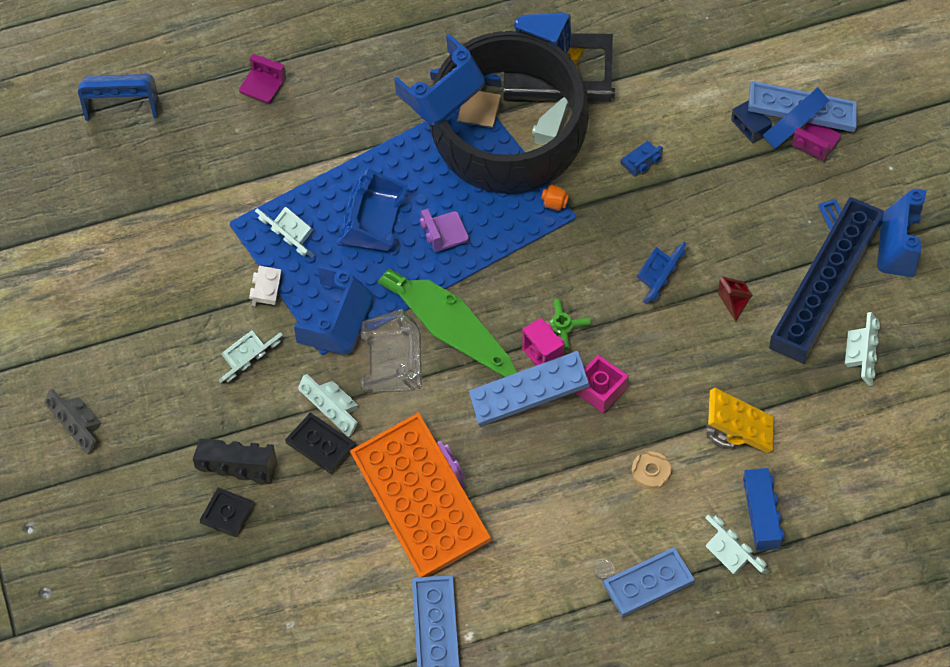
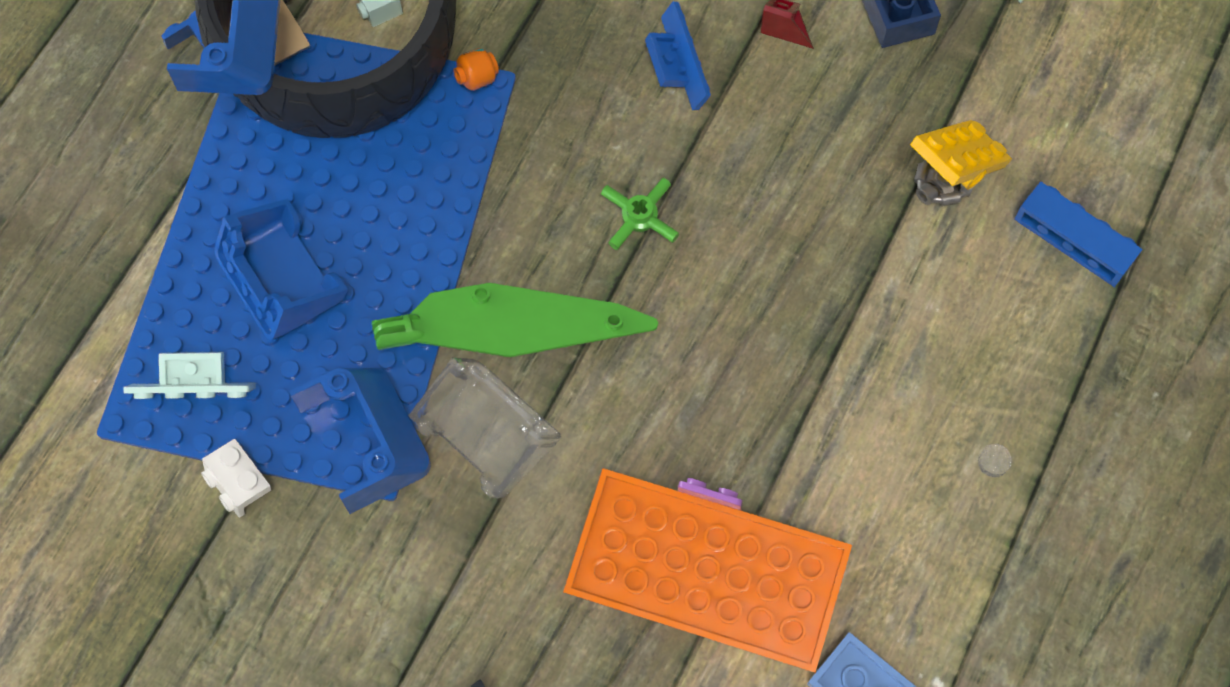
camera: 45 degrees left, 10 degrees up
light aqua bracket [219,330,283,383] -> none
black plate [285,412,356,474] -> none
light aqua bracket [298,374,358,437] -> none
medium lavender bracket [419,209,469,252] -> none
medium blue plate [469,351,590,427] -> none
dark pink brick [522,318,565,366] -> none
dark pink brick [574,355,629,413] -> none
medium blue plate [603,547,695,618] -> none
tan tile [631,451,672,490] -> none
light aqua bracket [705,515,769,574] -> none

